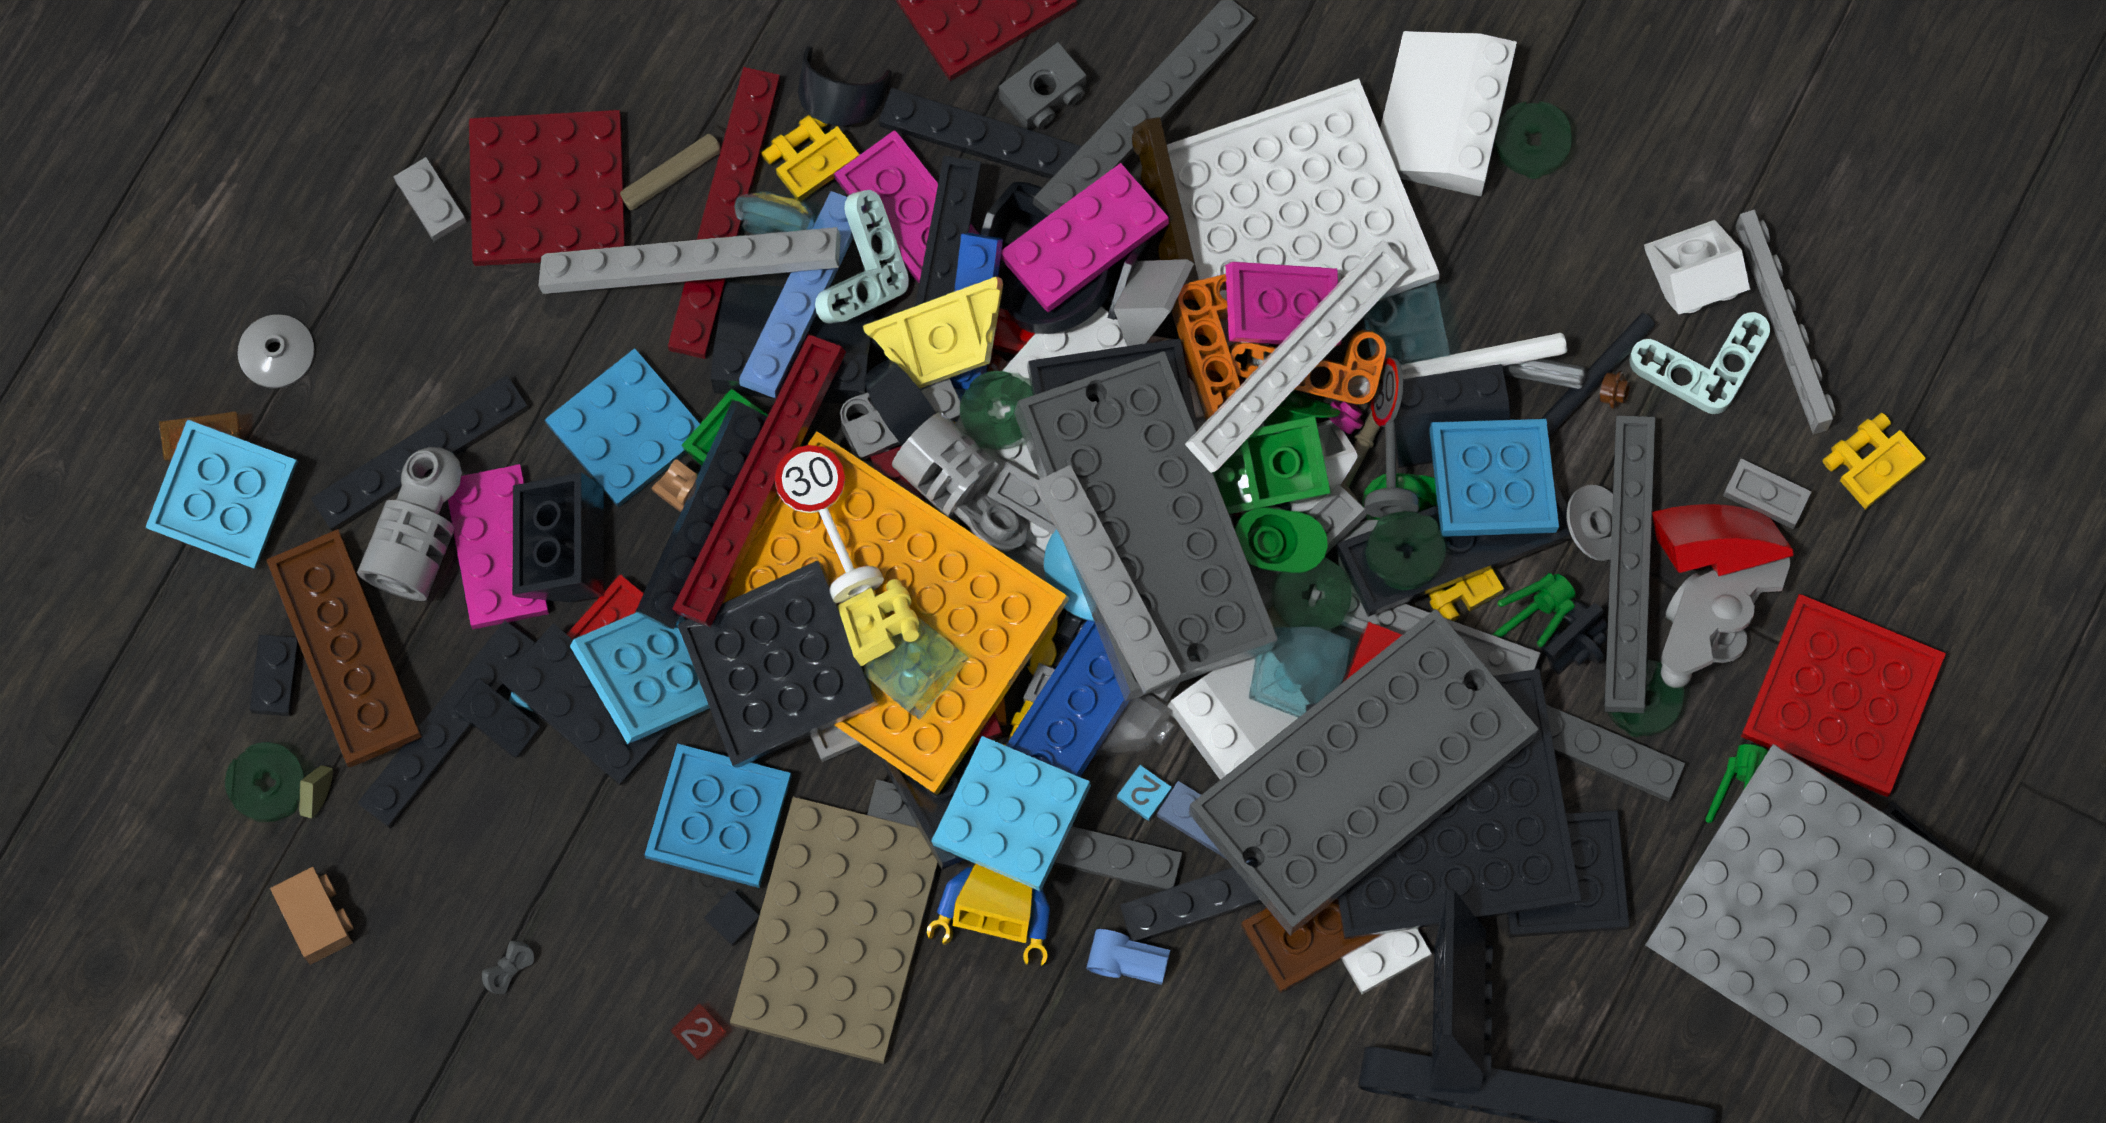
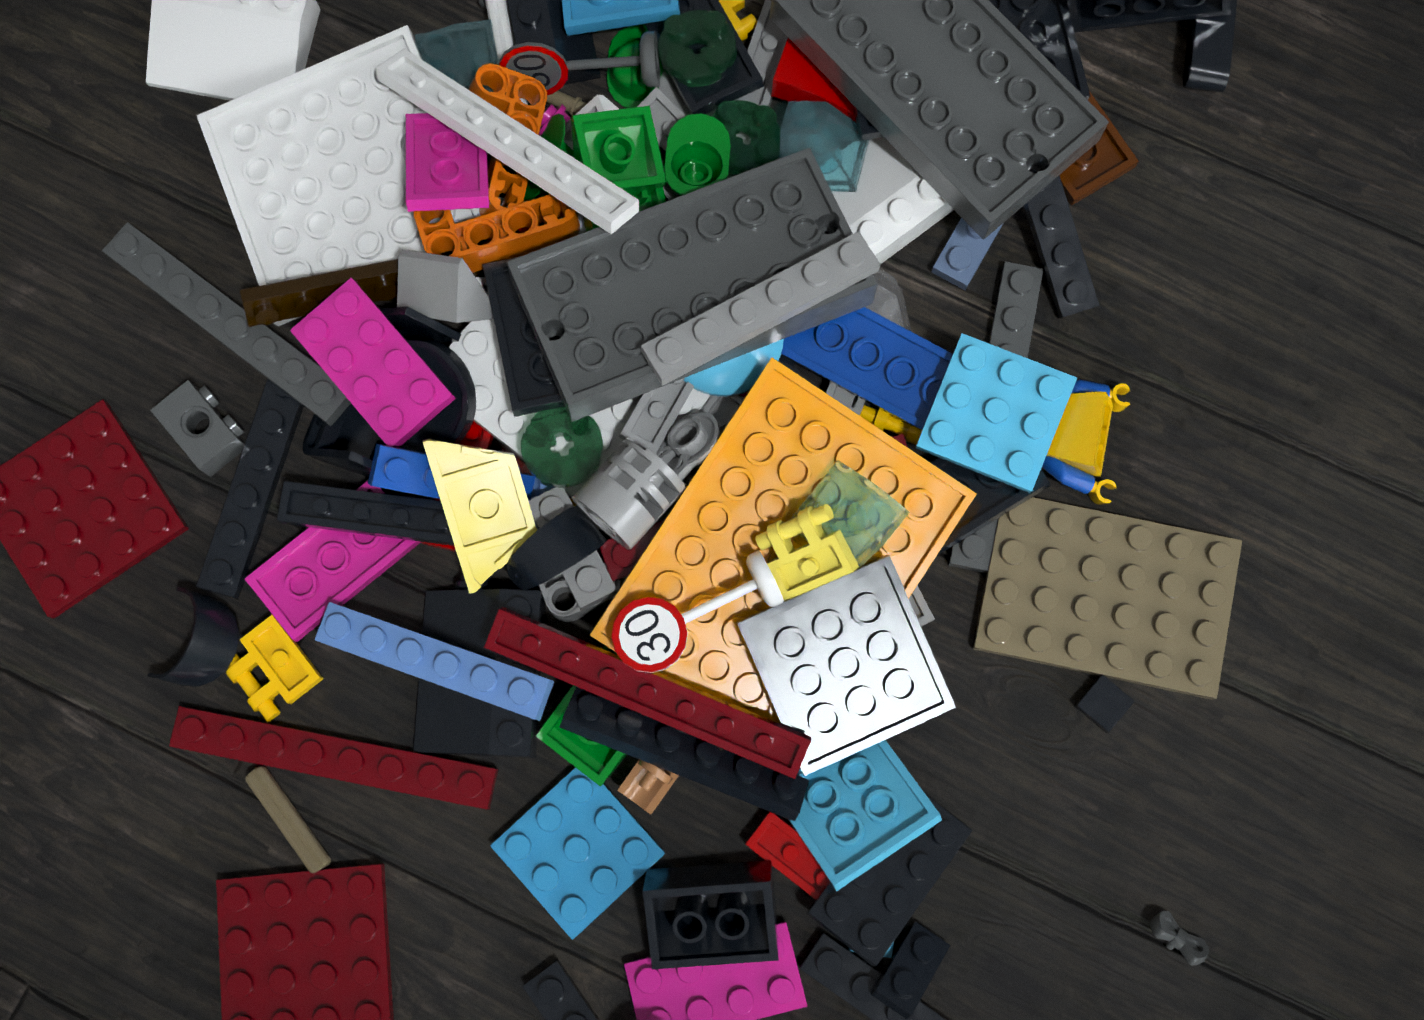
camera: 90 degrees left, 5 degrees up
light grey plate [538,227,841,294] -> none
dark azure plate [645,744,792,888] -> none
clear red tile [670,1003,727,1061] -> none
clear light blue slope [734,191,817,235] -> none
light aqua beam [815,190,909,324] -> none
medium blue piece [1086,929,1170,985] -> none
medium azure tile [1117,765,1172,821] -> none
white plate [1342,928,1432,994] -> none

